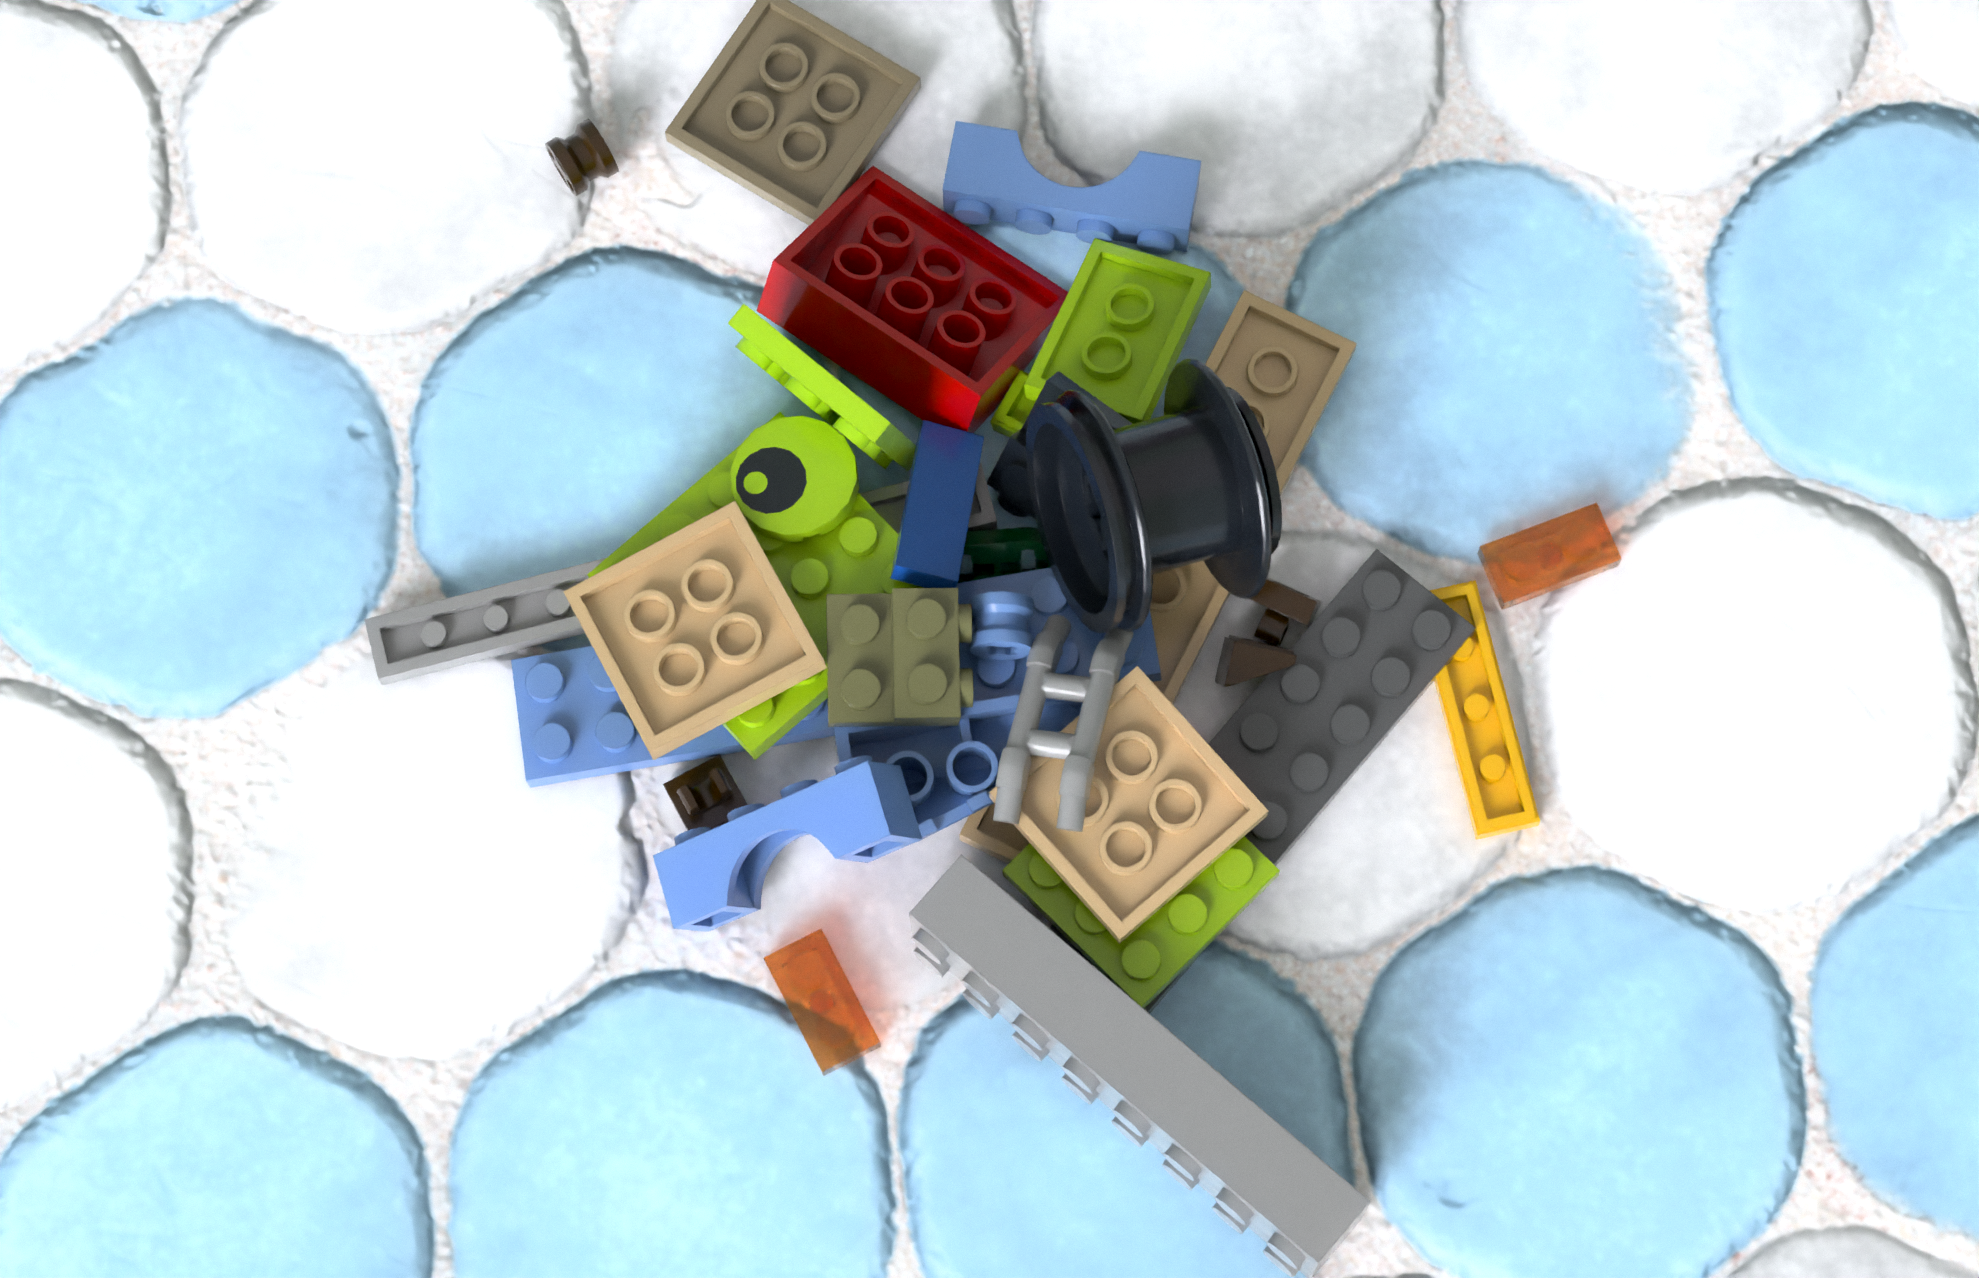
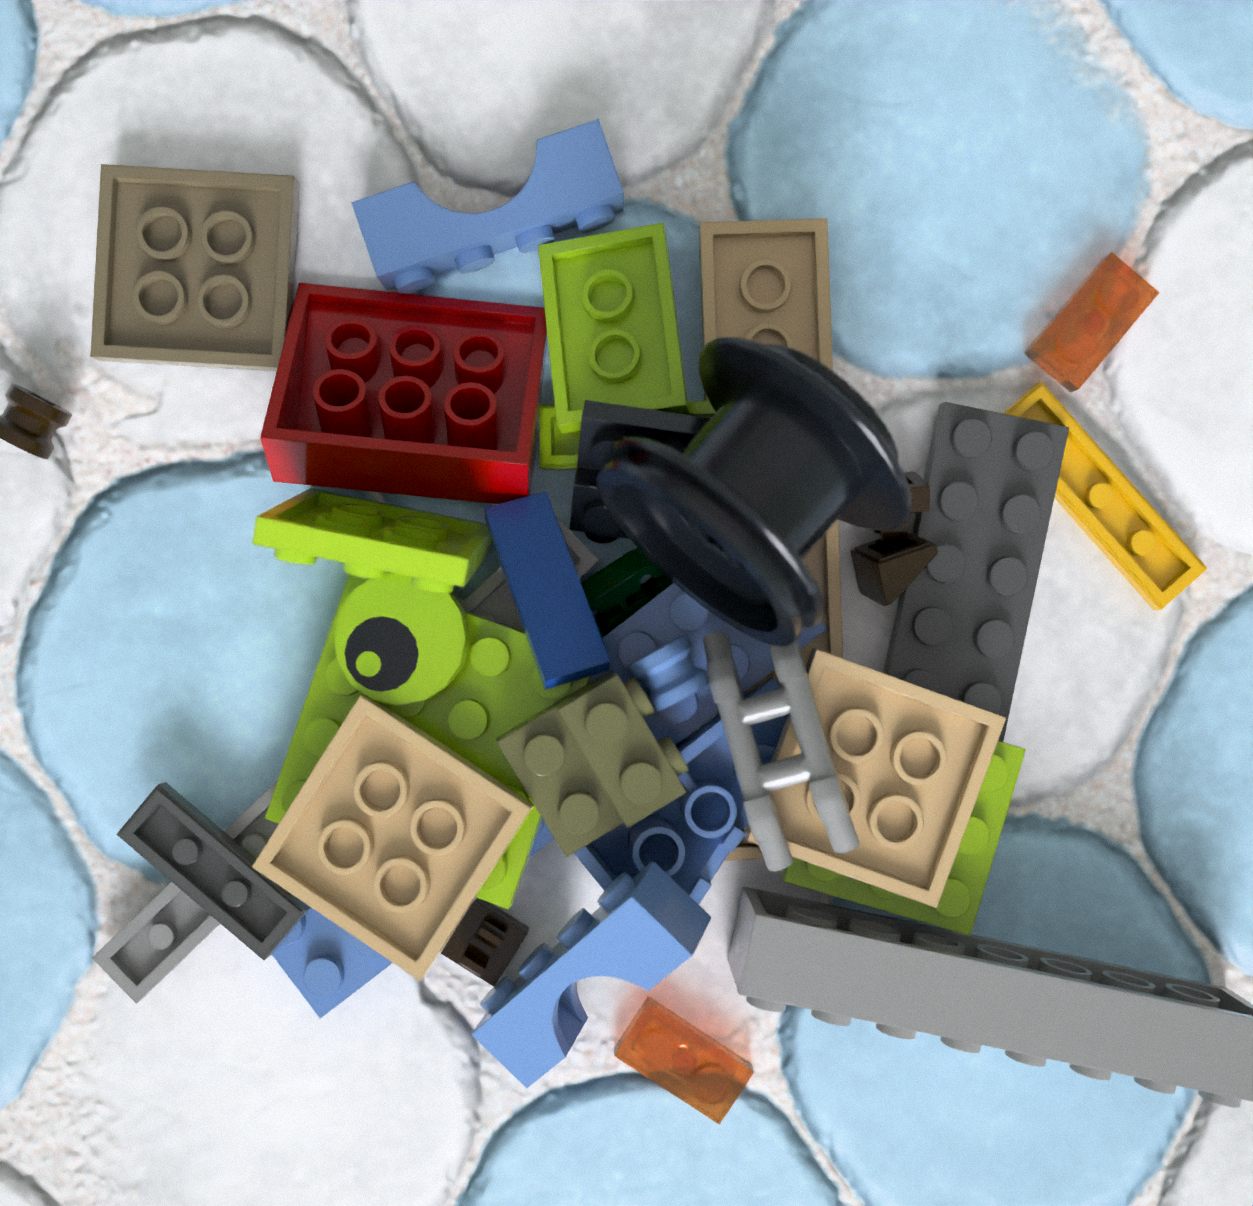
camera: 35 degrees left, 15 degrees up
none -> dark grey tile [116,782,311,961]

